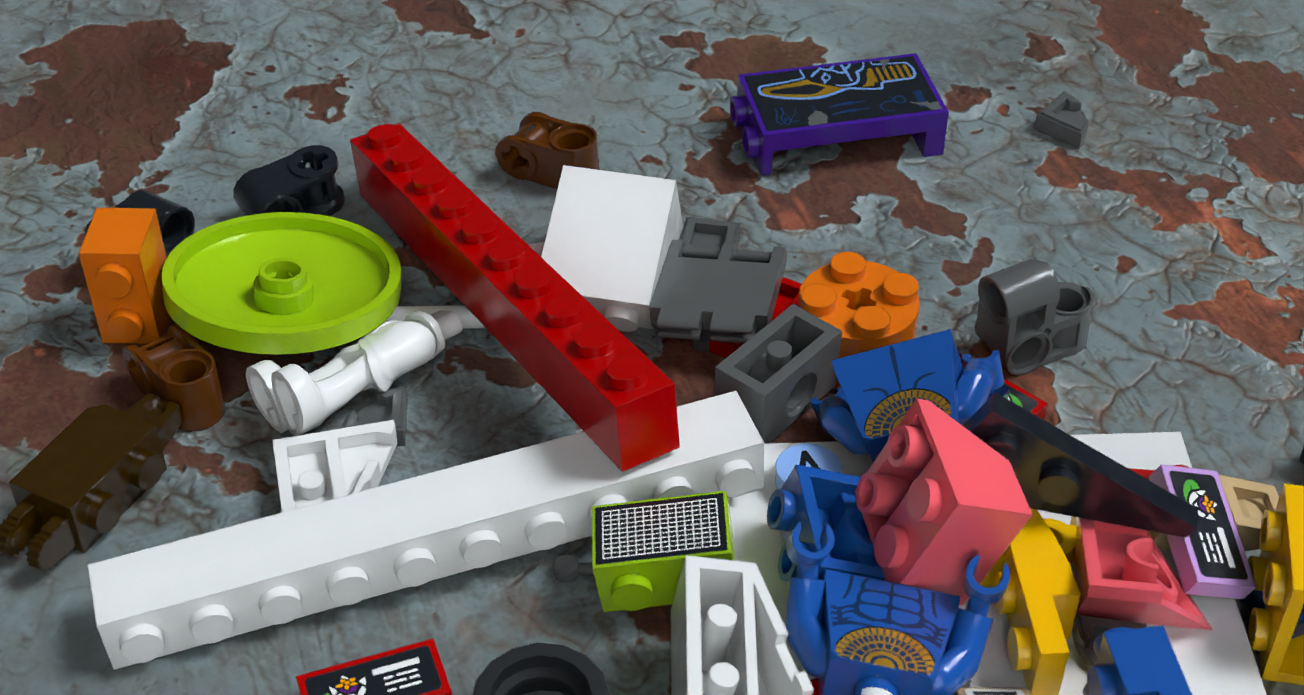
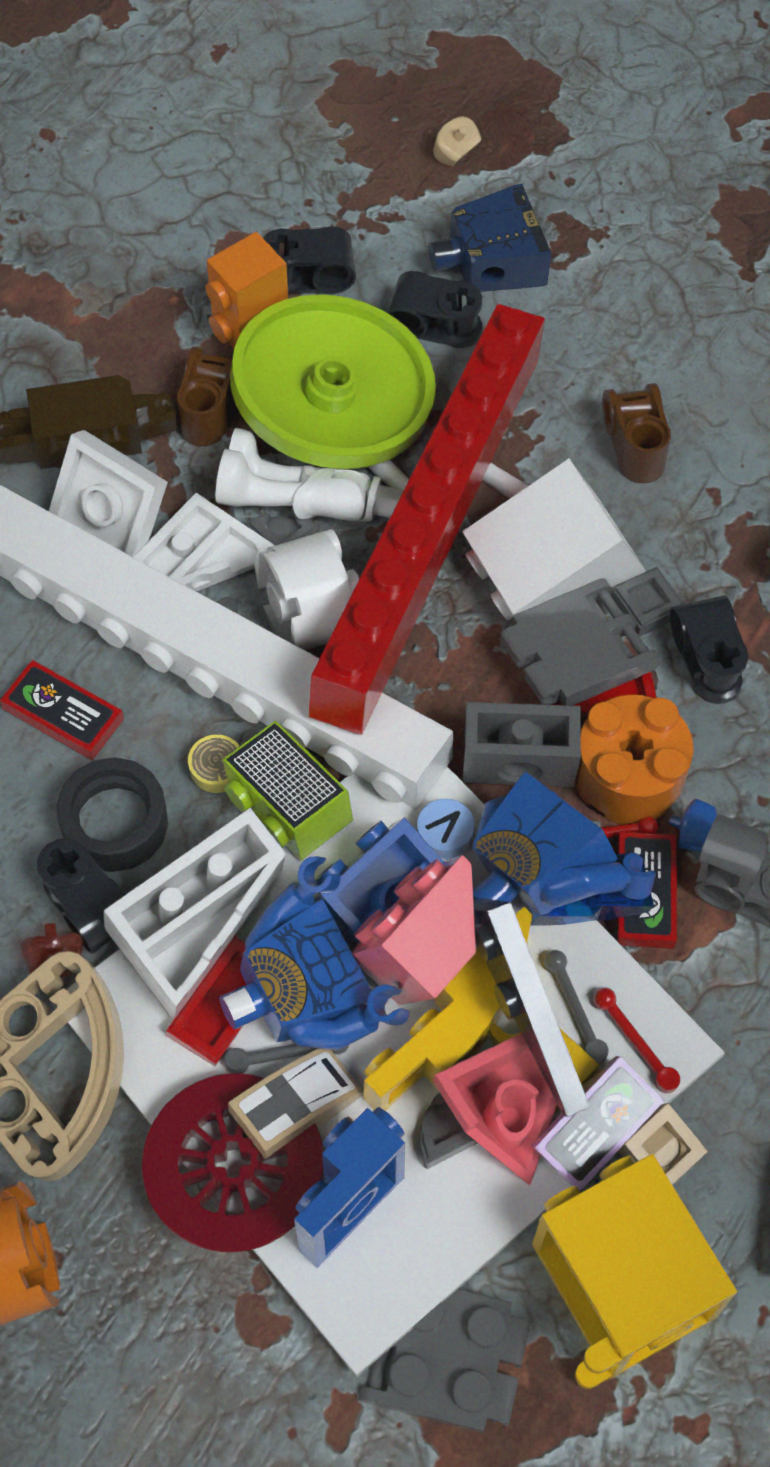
camera: 50 degrees right, 20 degrees up
none -> white tile [49,430,168,557]
none -> tile [188,735,240,793]
none -> white brick [255,529,359,651]
none -> dark blue torso [428,184,551,292]
none -> tan piece [433,116,481,167]
none -> blue piece [668,799,717,852]
none -> black piece [670,595,749,704]

